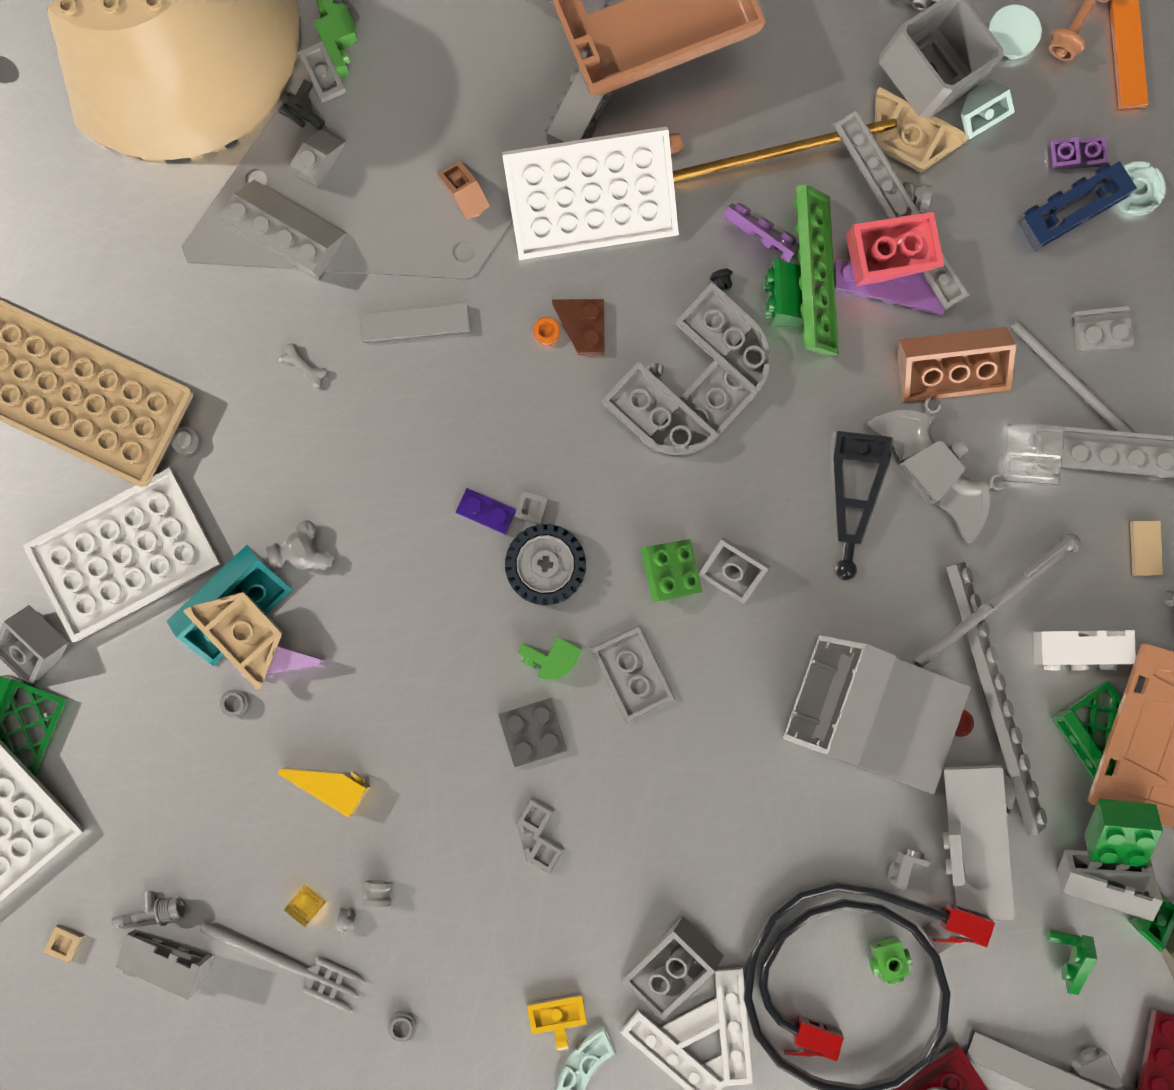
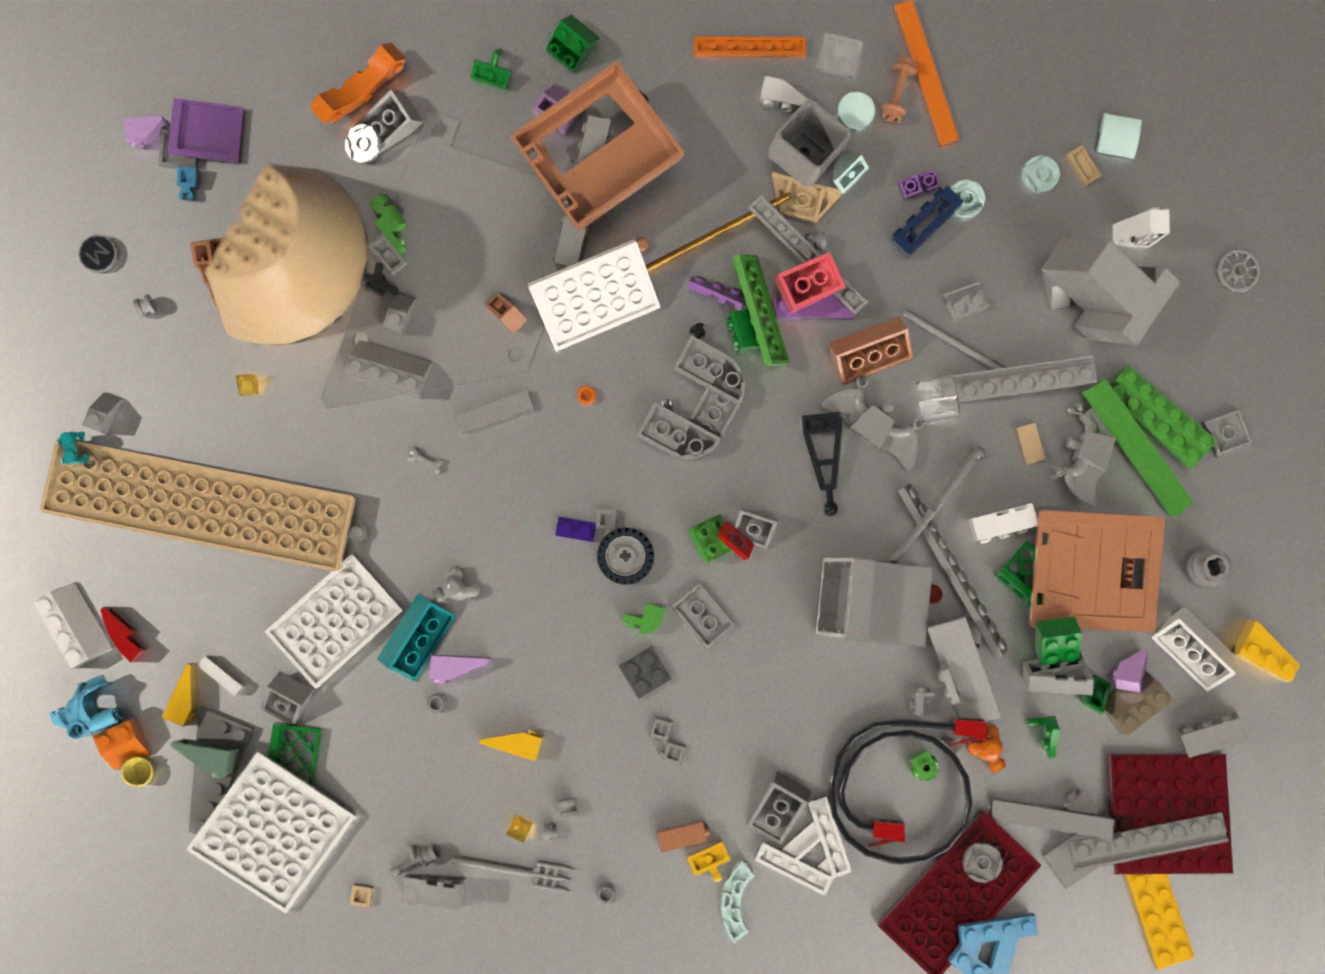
camera: 15 degrees left, 0 degrees up
tan wing [183,591,283,690] -> none
copper wing [552,299,605,355] -> none
none -> clear yellow slope [236,374,259,396]
none -> nougat brick [657,820,710,852]
none -> red tile [717,521,754,561]
none -> orange animal [967,724,1006,773]

